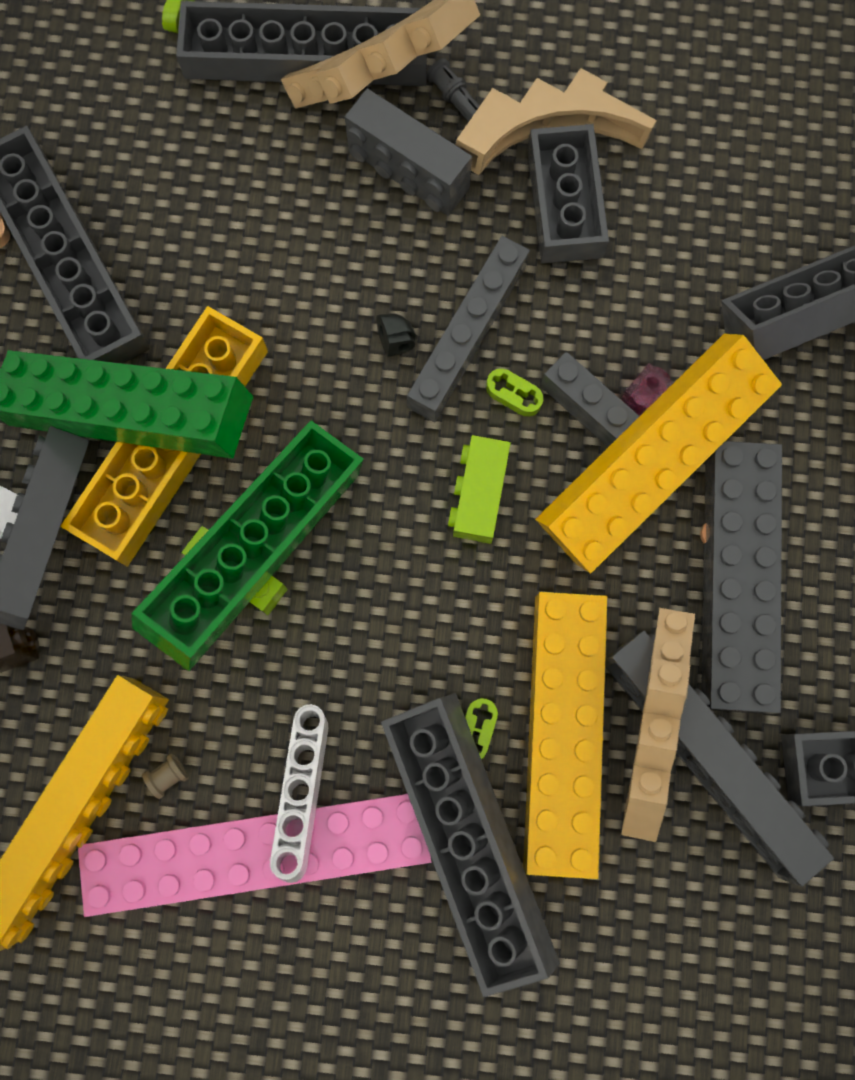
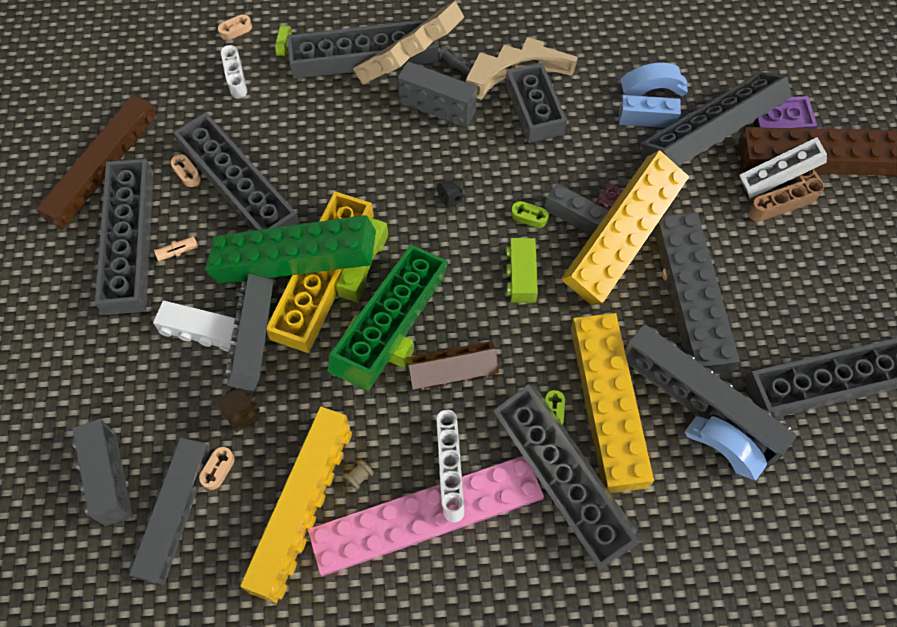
camera: 10 degrees left, 15 degrees down
dark grey brick [407,236,530,423] -> none
tan arch [621,608,695,842] -> none
none -> white beam [221,45,247,98]
none -> lime arch [336,217,388,303]
none -> brick [406,341,499,390]
none -> light blue brick [619,95,681,128]
none -> light blue arch [620,63,688,96]
none -> light blue arch [685,416,768,481]

